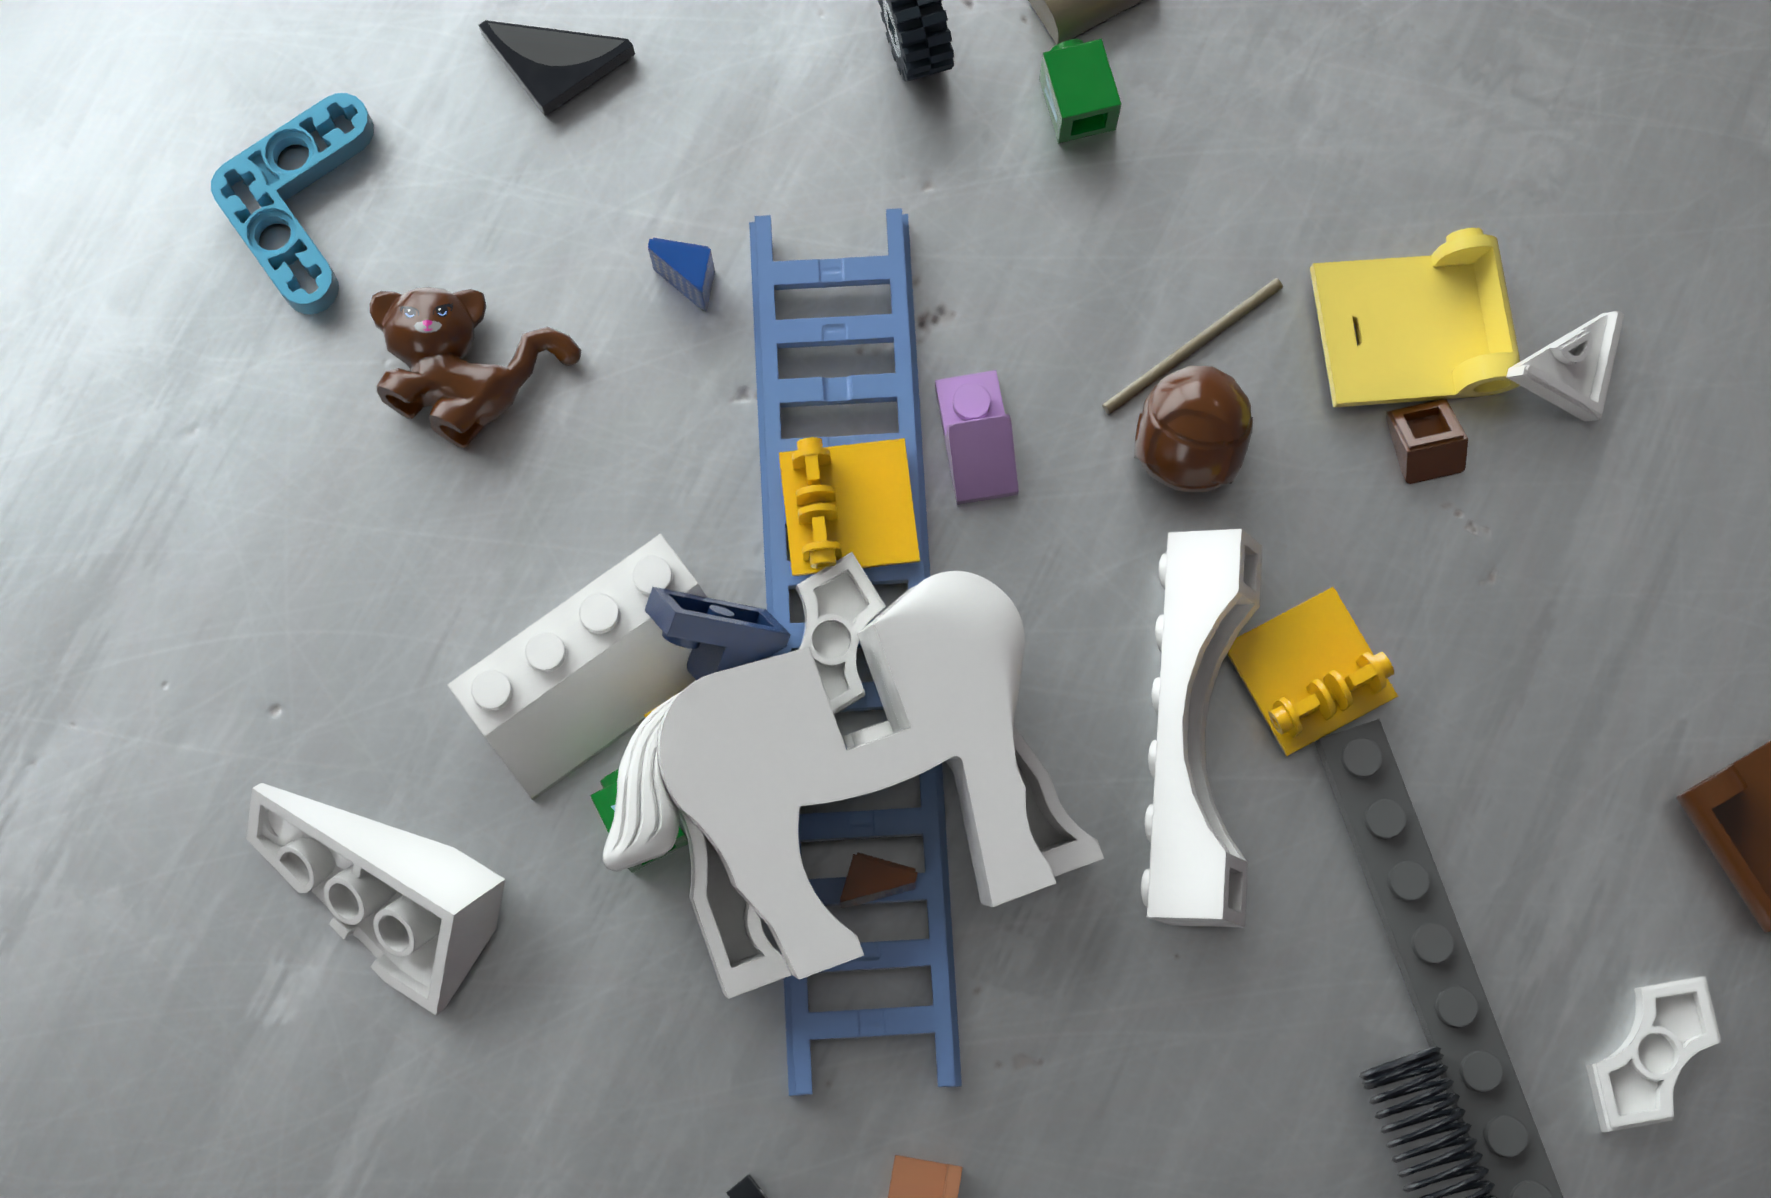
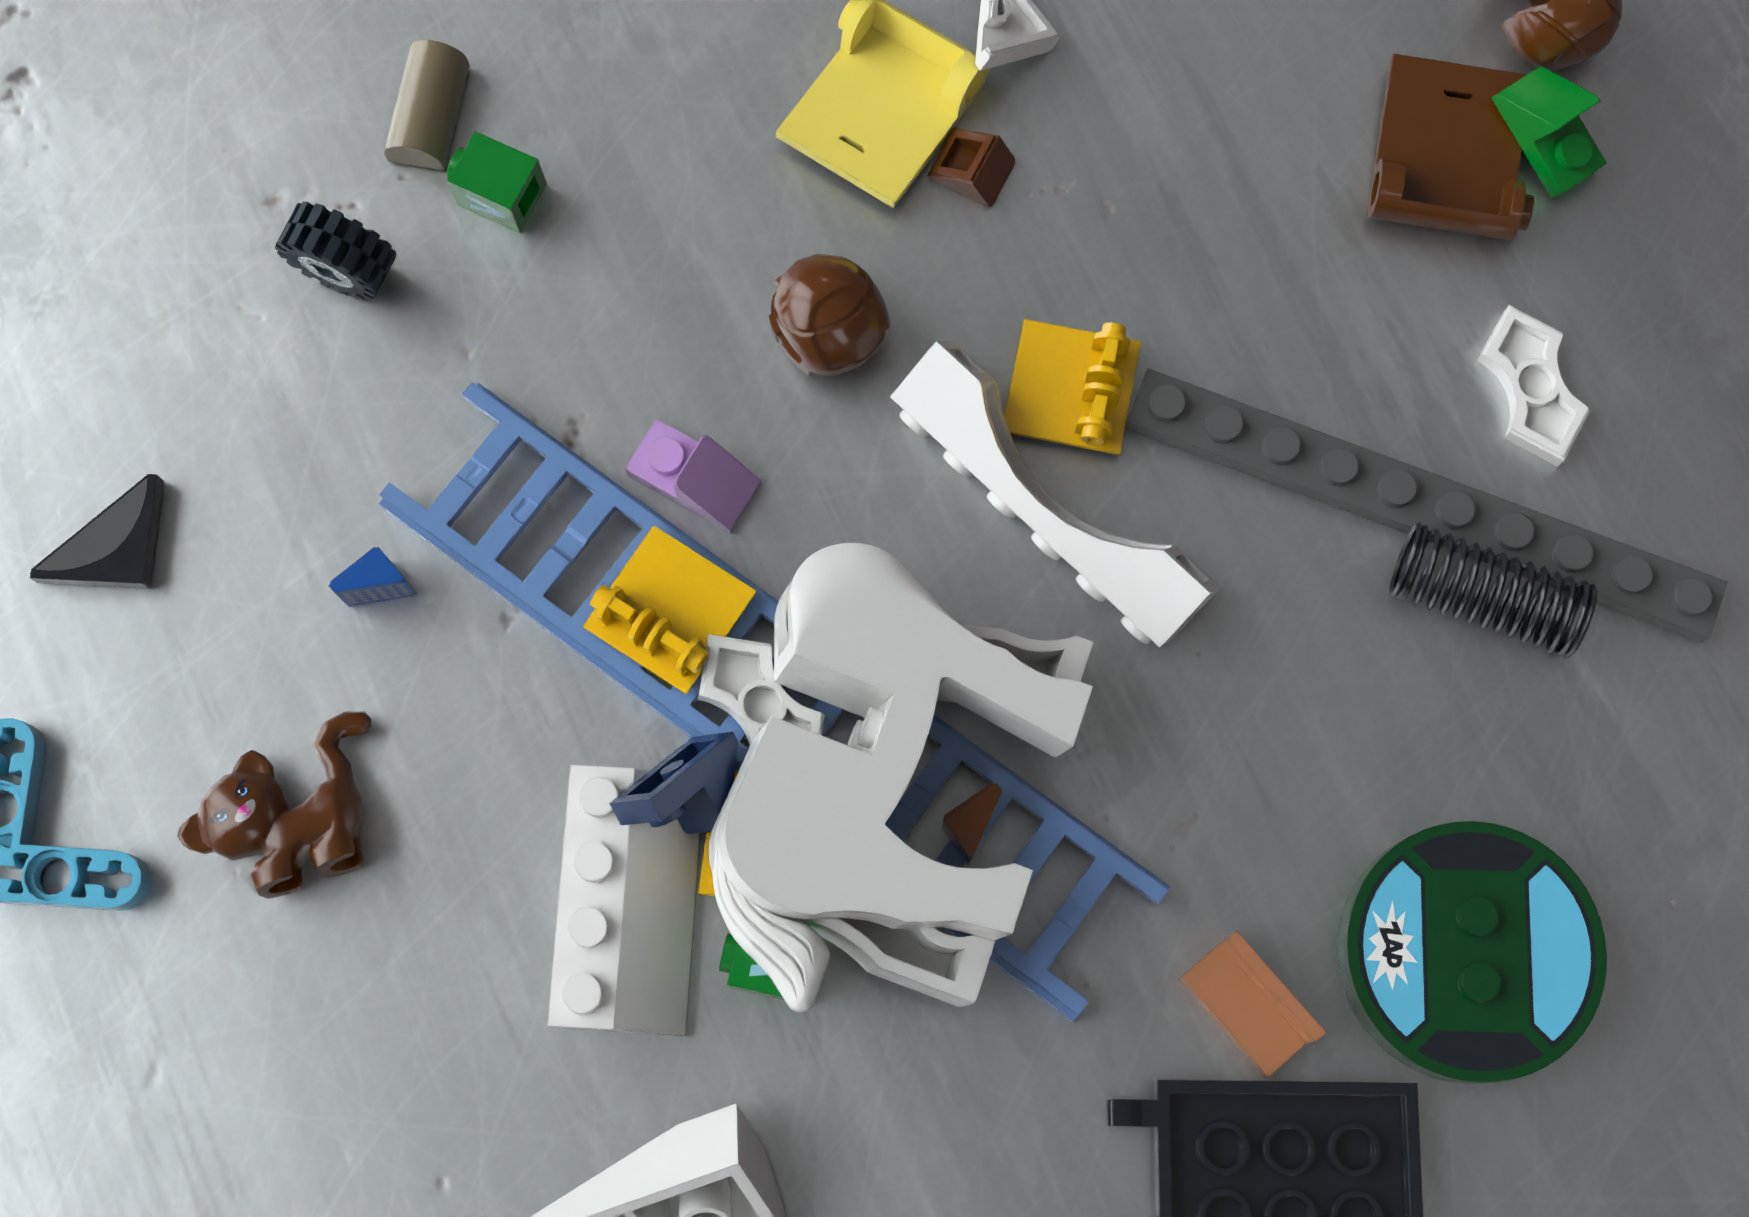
camera: 50 degrees left, 0 degrees up
dark tan axle [1102,278,1283,415] -> none

